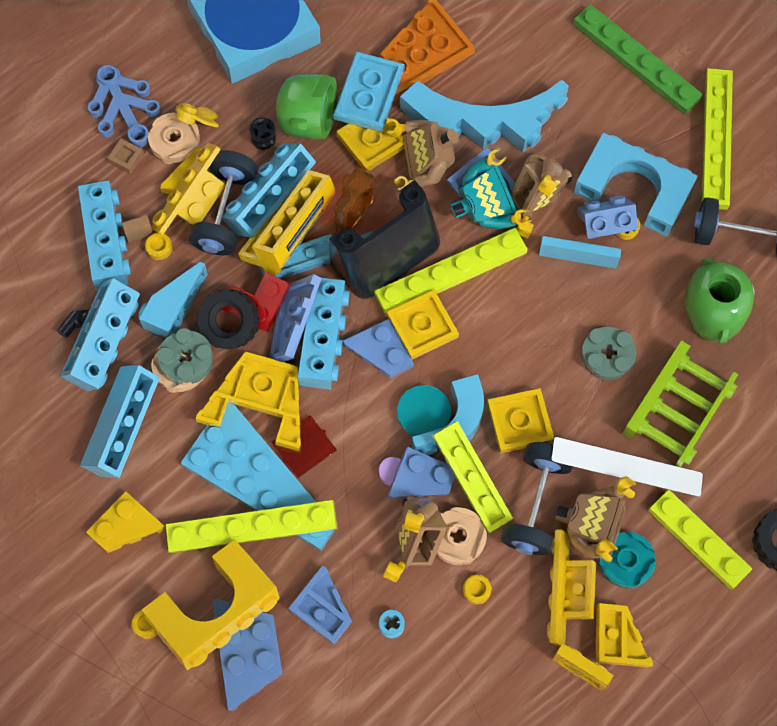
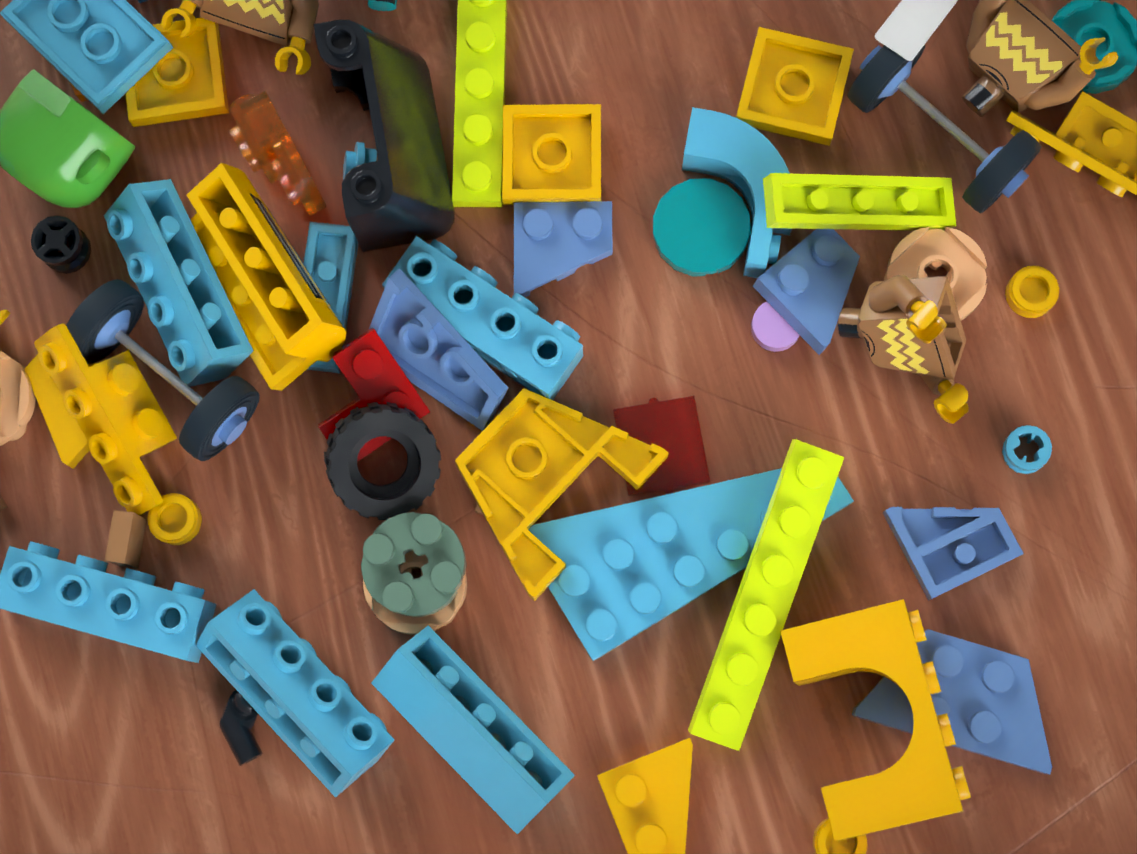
camera: 55 degrees left, 10 degrees up
medium azure slope [139,262,208,339] -> none

